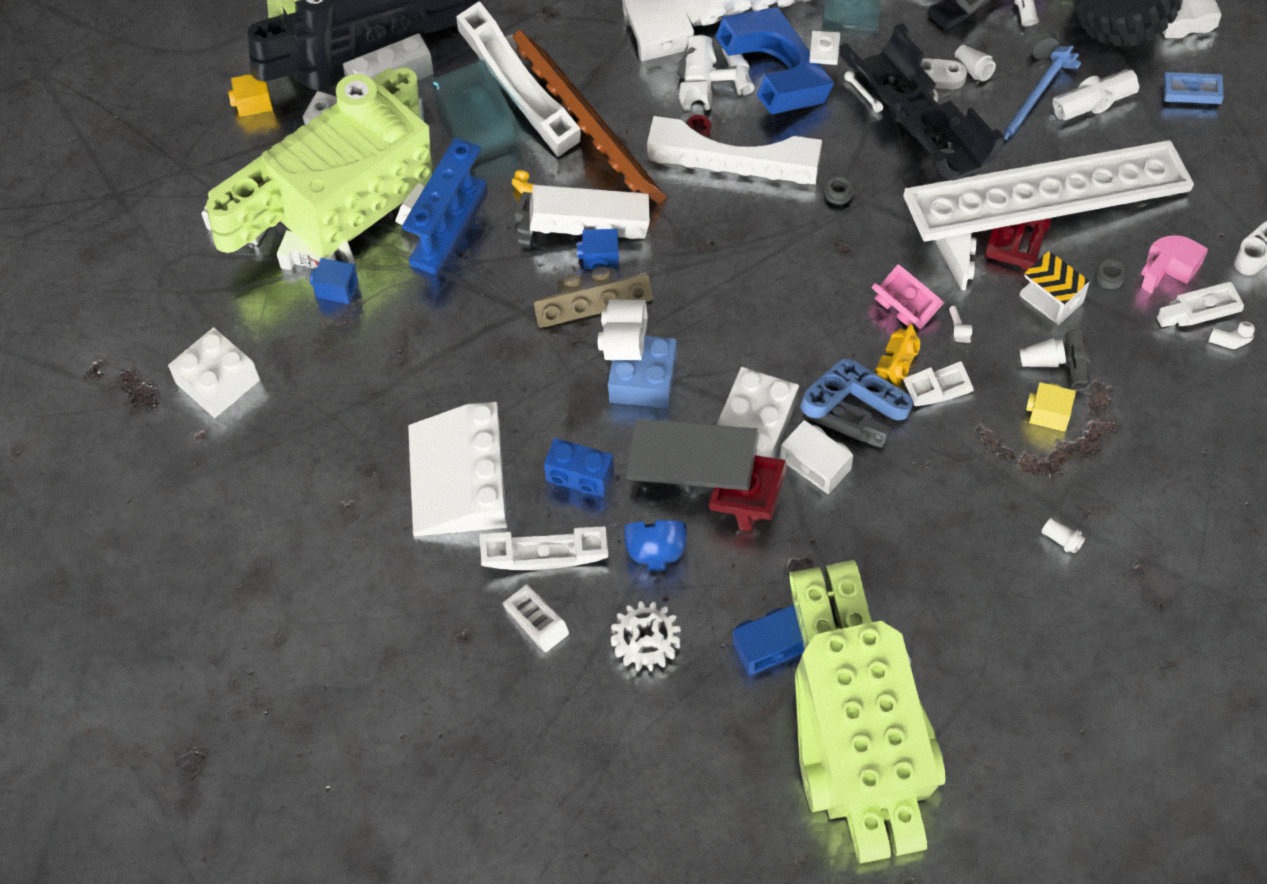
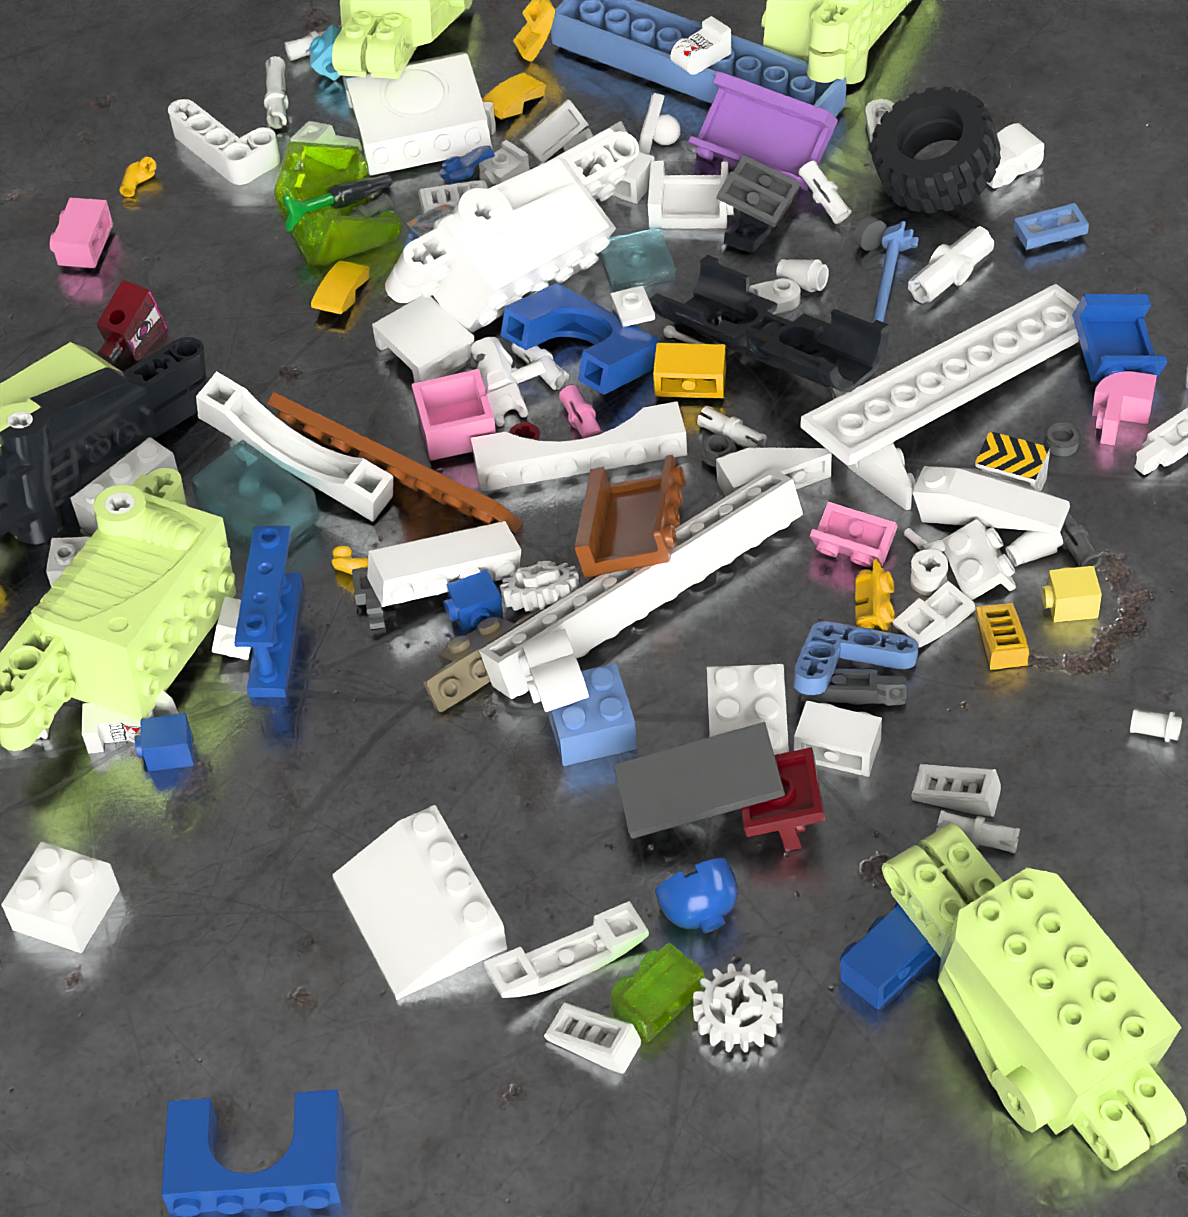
camera: 20 degrees left, 10 degrees down
blue brick [544,438,614,498] -> none
dark red plate [985,218,1051,271] -> none
none -> blue arch [161,1089,343,1217]
none -> bright pink piece [411,369,496,461]
none -> white brick [479,469,803,699]
none -> white gear [500,561,581,612]
none -> bright pink pin [559,385,604,439]
none -> dark orange panel [574,455,686,578]
none -> clear neon green brick [610,943,704,1043]
none -> yellow brick [653,343,726,398]
none -> white pin [697,406,767,449]
none -> white slope [716,447,832,497]
none -> white wheel [910,549,948,596]
none -> white slope [911,764,1001,817]
none -> white wedge [912,466,1070,533]
none -> white pin [936,811,1020,854]
none -> white bracket [941,519,1016,600]
none -> yellow slope [976,603,1029,670]
none -> blue panel [1072,294,1167,382]

